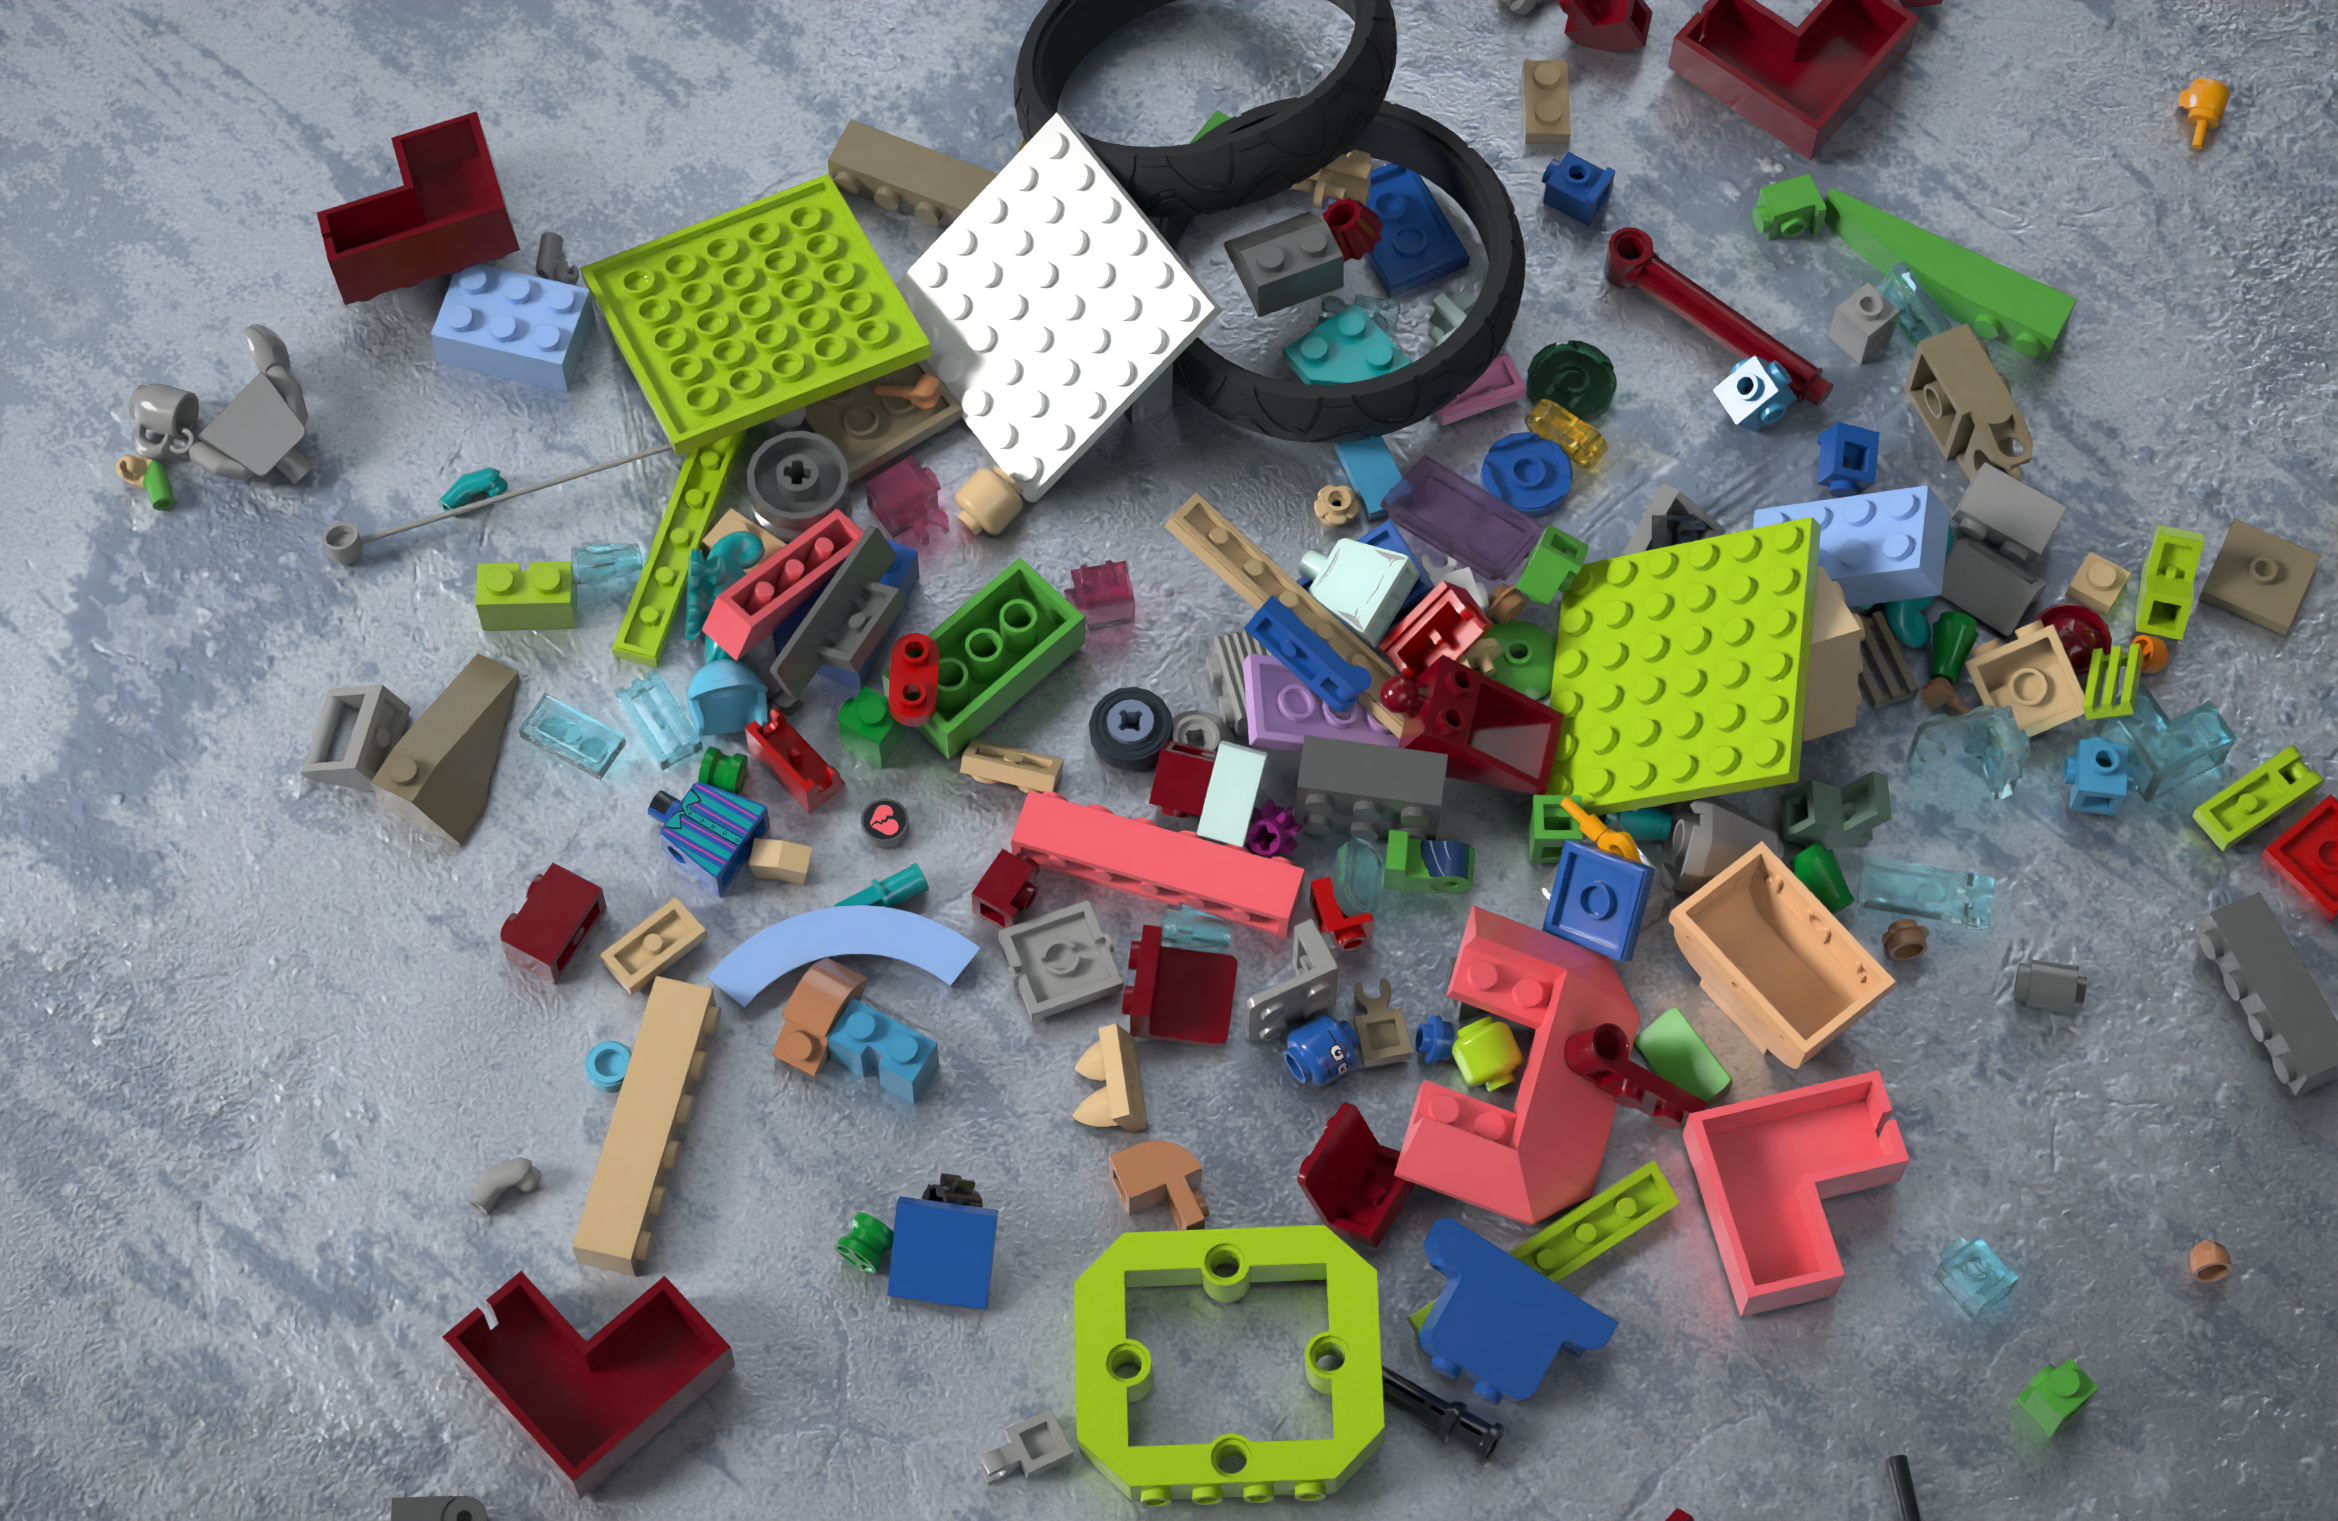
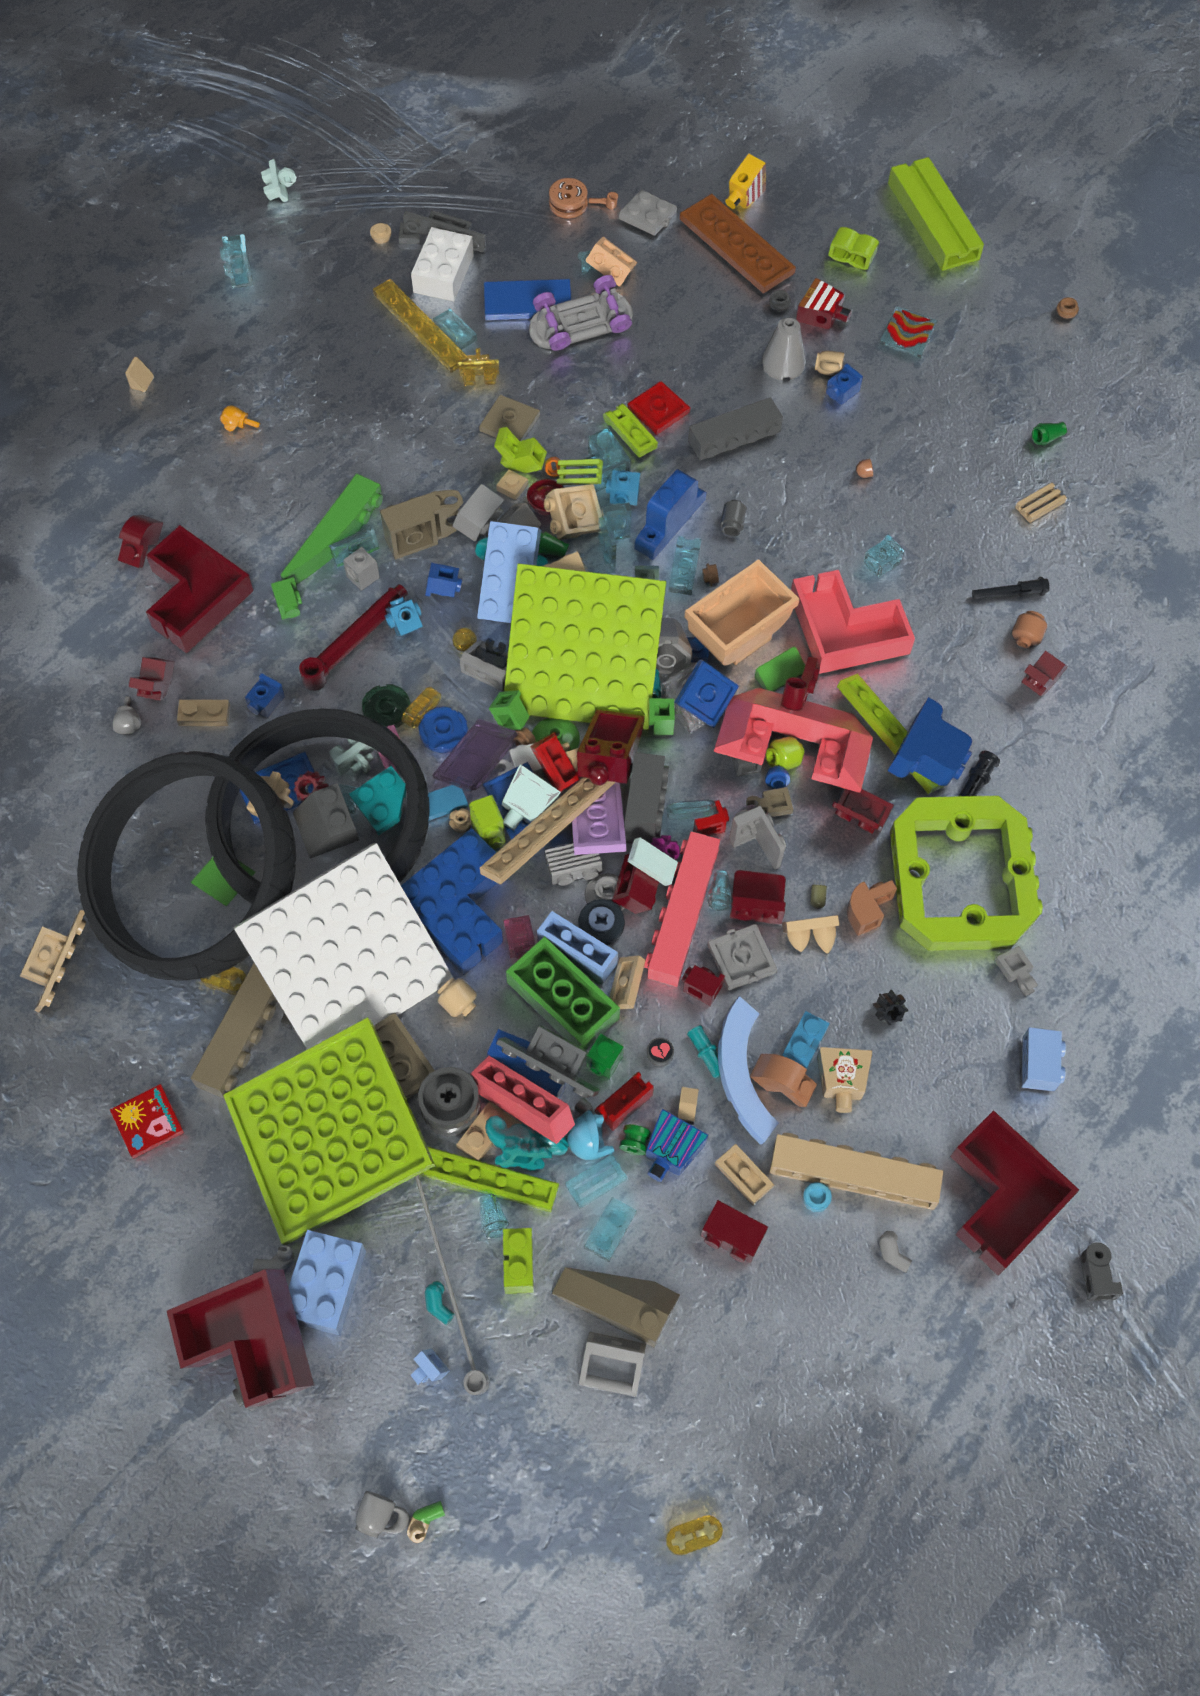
camera: 90 degrees left, 0 degrees up
light grey torso [170,324,314,485] -> none
green wheel [834,1212,894,1274] -> none
clear pink brick [865,455,950,546] -> none
nougat hand [875,374,943,411] -> none
blue tile [887,1196,999,1310] -> none
red plate [889,633,940,727] -> none
blue plate [1244,595,1372,713] -> none
blue head [1283,1014,1359,1087] -> none
bright green leg [1383,830,1475,894] -> none
light orange hand [1560,796,1642,864] -> none
green cone [1790,842,1855,915] -> none
nougat hand [1920,677,1984,729] -> none
bright green brick [2016,1358,2099,1437] -> none
none -> red tile [110,1084,184,1159]
none -> blue piece [401,828,503,975]
none -> light blue tile [411,1349,450,1385]
none -> clear yellow plate [453,628,477,652]
none -> lime brick [469,795,506,850]
none -> light blue brick [537,911,618,985]
none -> blue brick [634,469,707,560]
none -> clear yellow beam [666,1515,723,1556]
none -> olive piece [810,880,827,909]
none -> tan torso [817,1047,872,1113]
none -> light blue brick [1022,1027,1066,1091]

